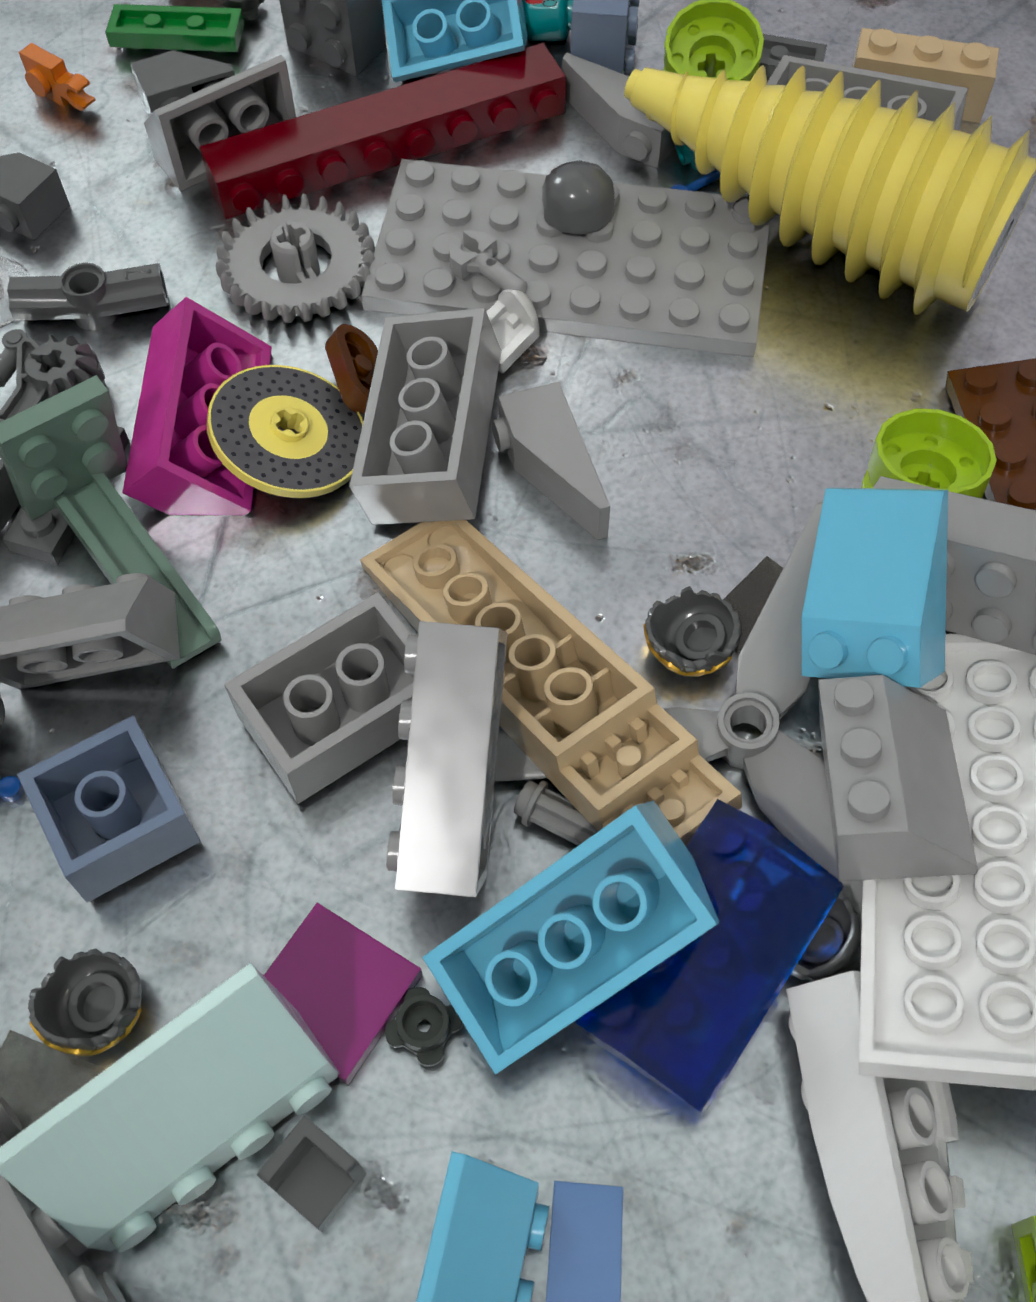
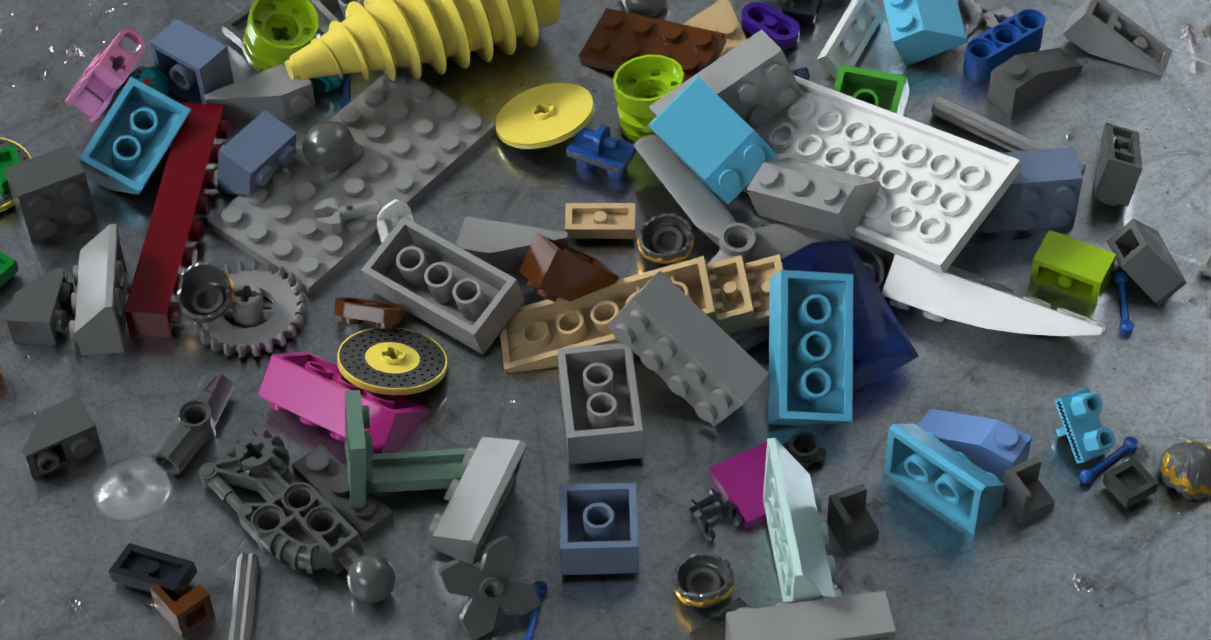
camera: 60 degrees left, 10 degrees down
none -> dark grey hair [177,262,235,323]
none -> sand blue slope [217,110,297,194]
none -> light yellow piece [495,82,595,149]
none -> reddish brown slope [519,233,619,302]
none -> tan plate [565,203,636,239]
none -> blue hips [566,124,637,180]
none -> black piece [688,489,743,541]

